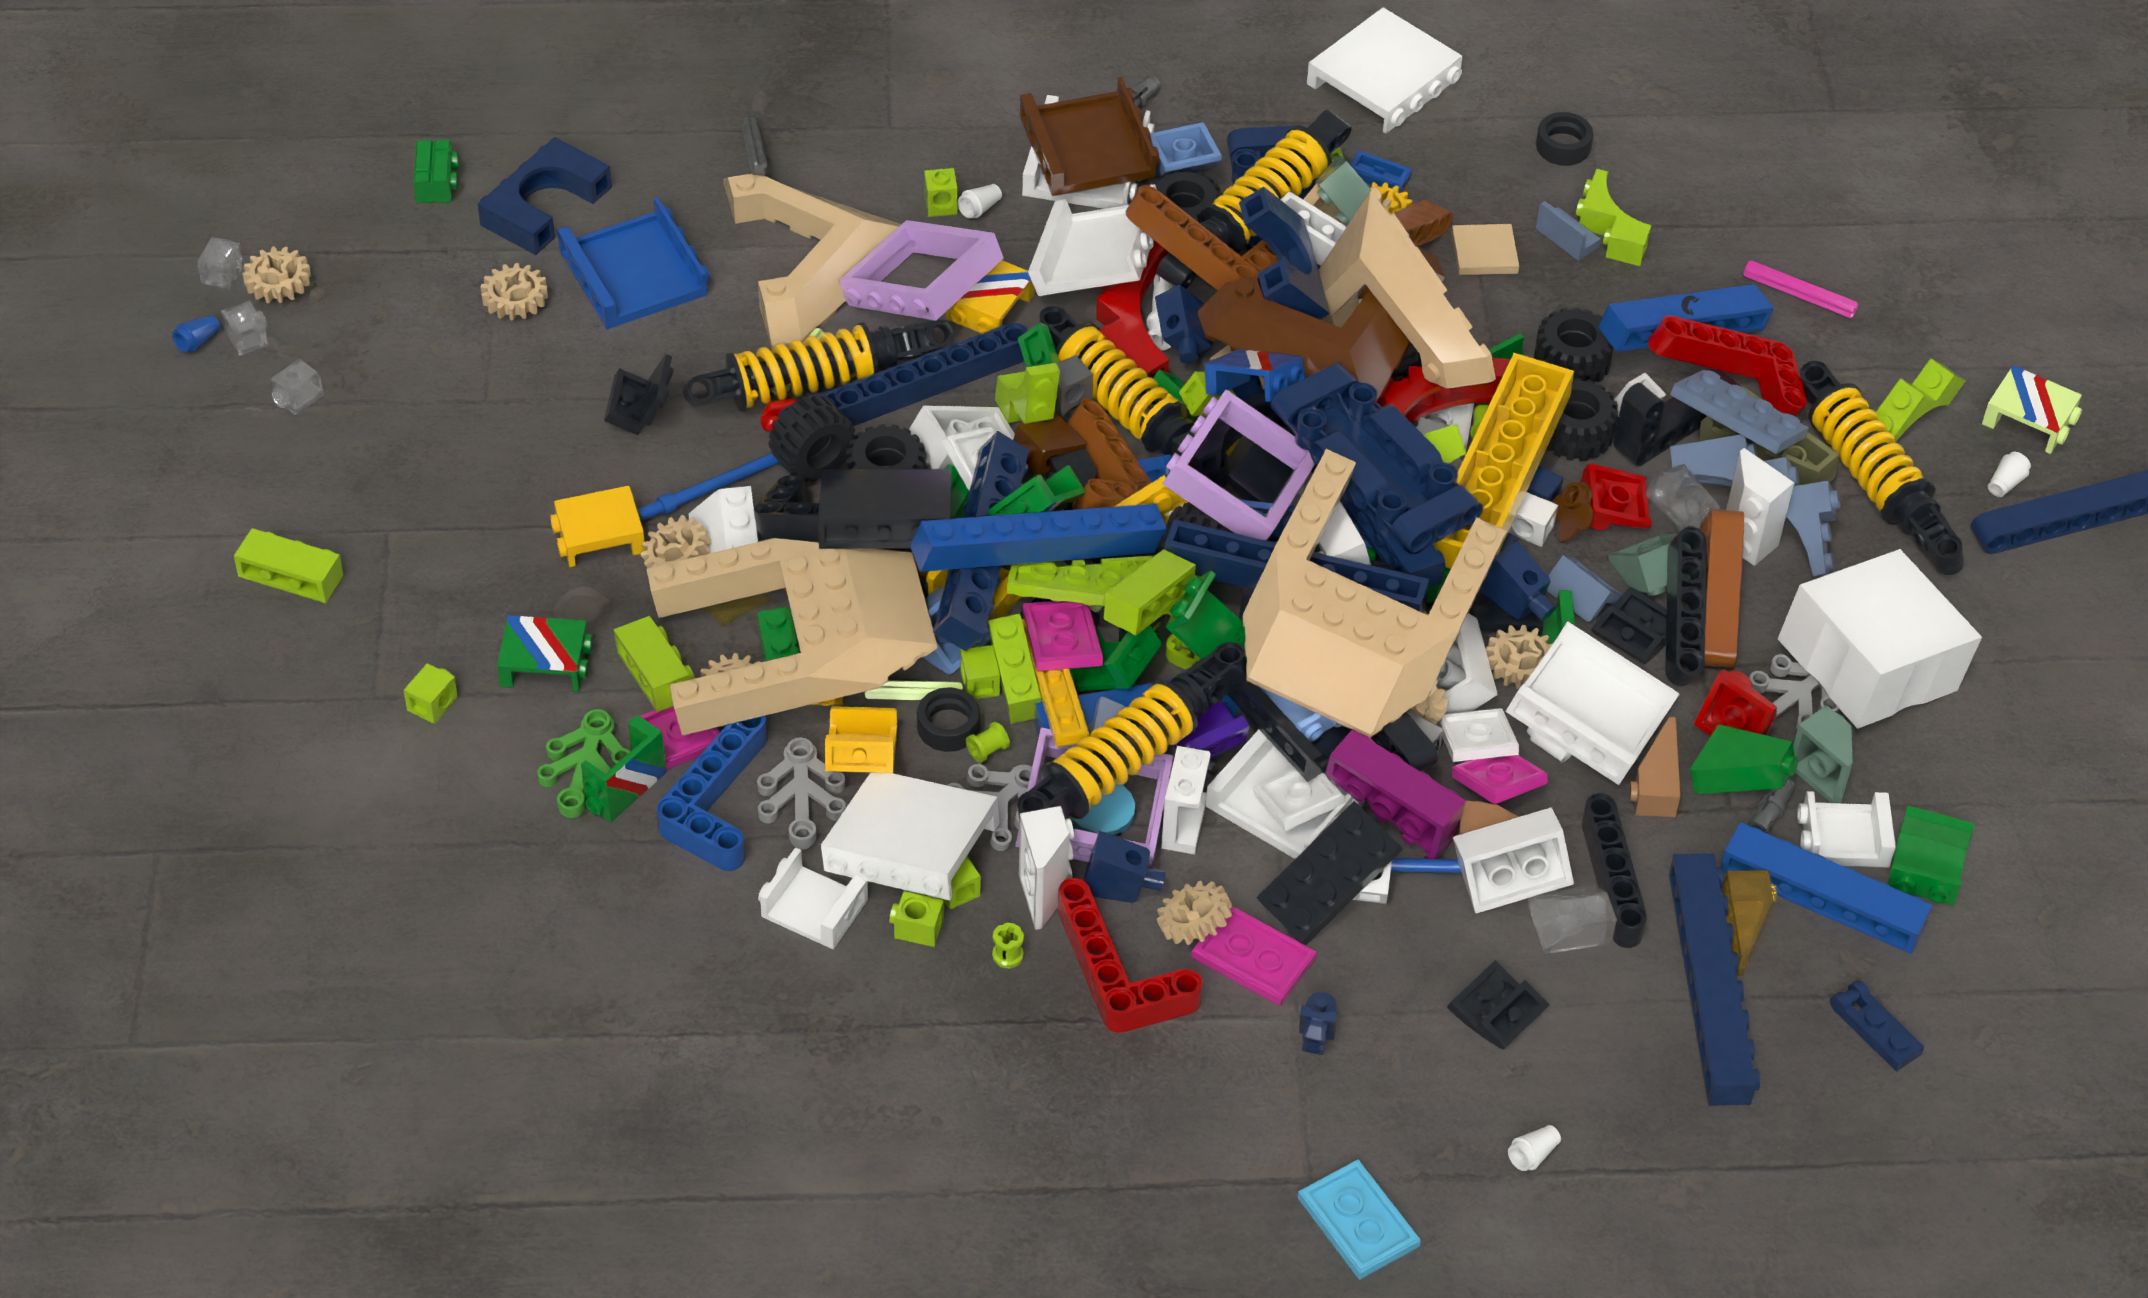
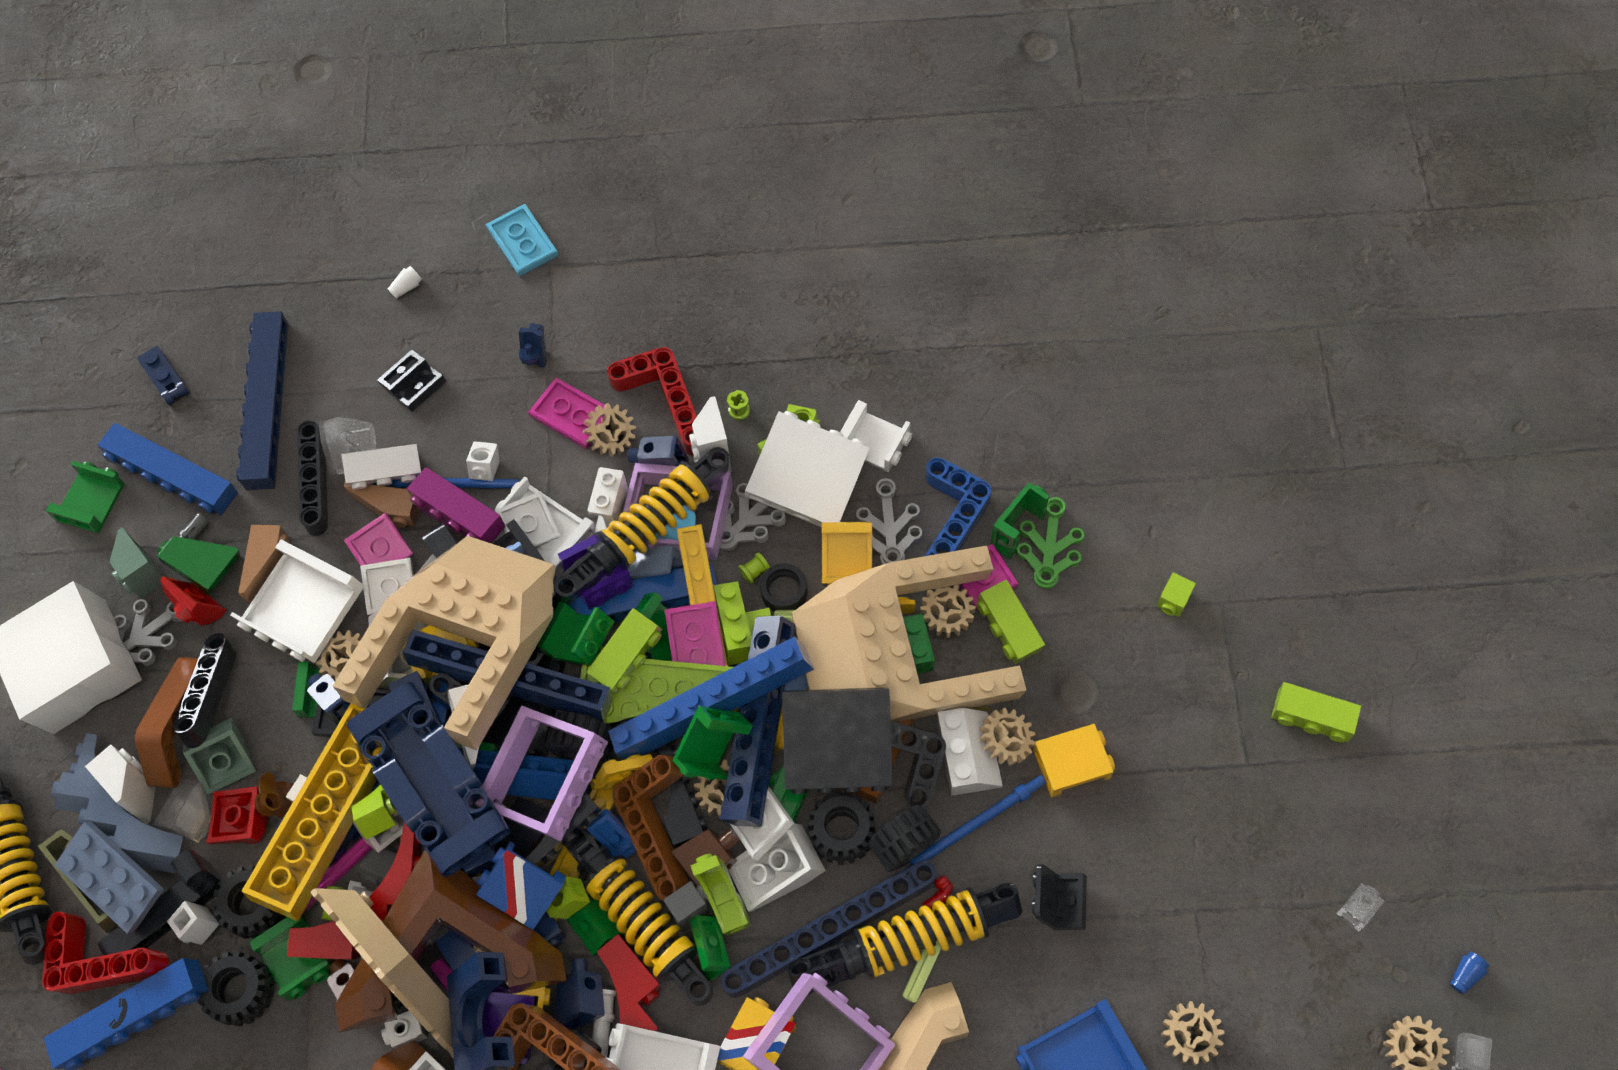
camera: 175 degrees left, 15 degrees up
clear brick [221,301,268,356] -> none
green panel [497,615,593,692] -> none
black plate [1256,801,1403,945] -> none
sand blue panel [1547,555,1623,623] -> none
black slope [1591,587,1666,664] -> none
clear yellow slope [1722,870,1777,976] -> none
white panel [1797,791,1896,868] -> none

